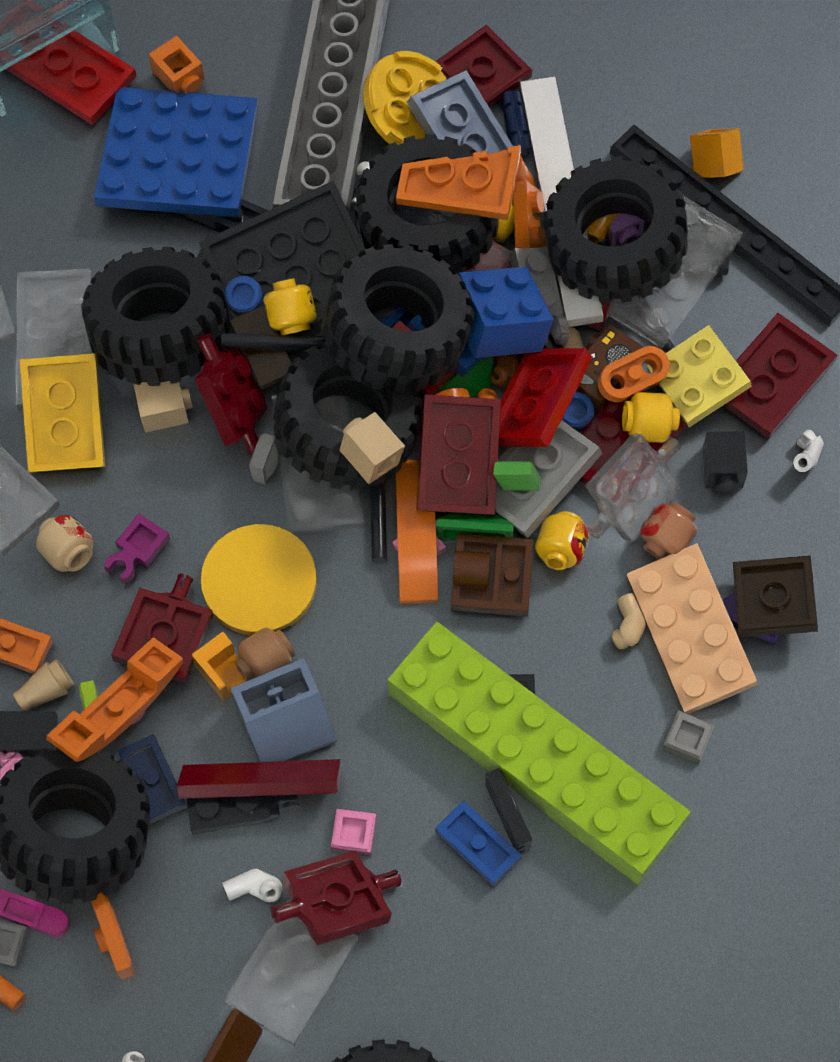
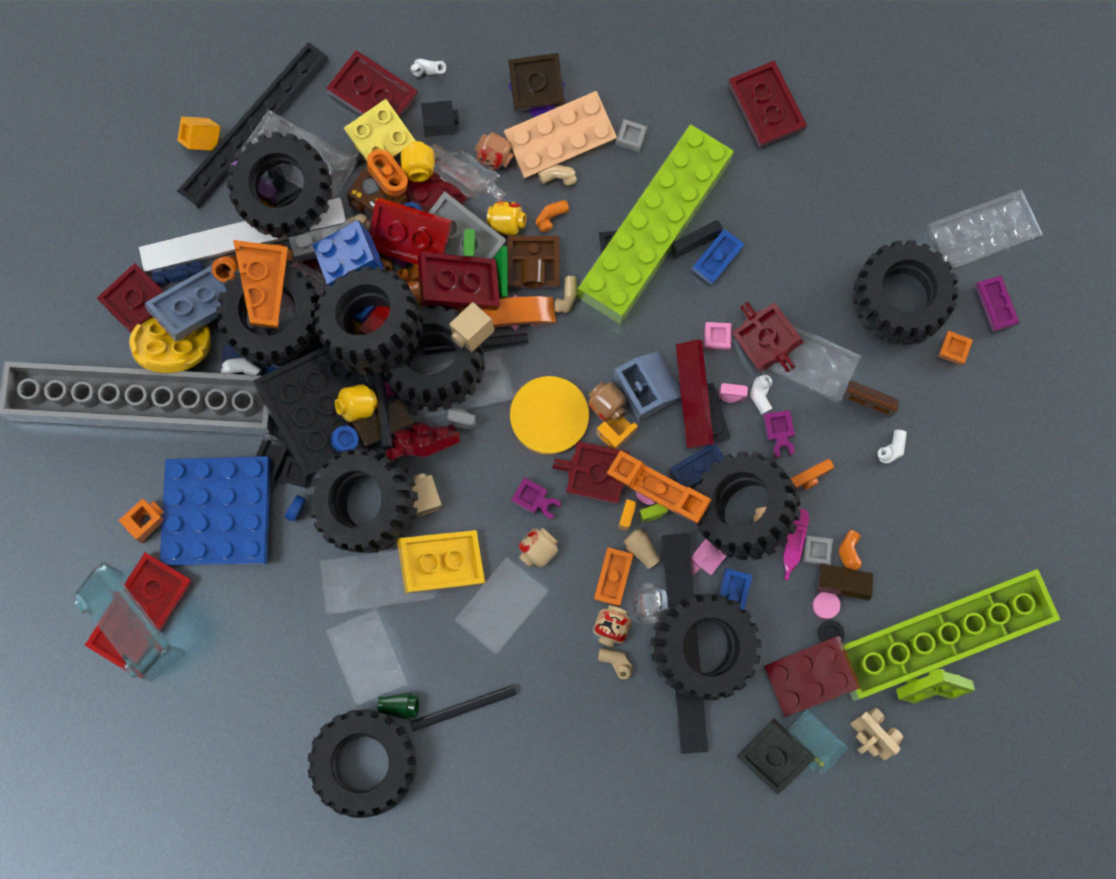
camera: 100 degrees left, 10 degrees up
none -> blue tile [284,494,307,522]
none -> orange arm [536,200,569,233]
none -> tan arm [555,276,577,314]
none -> light orange tile [618,499,636,531]
none -> bright pink tile [718,383,748,403]
none -> dark red plate [728,60,807,148]
none -> magenta plate [763,410,795,459]

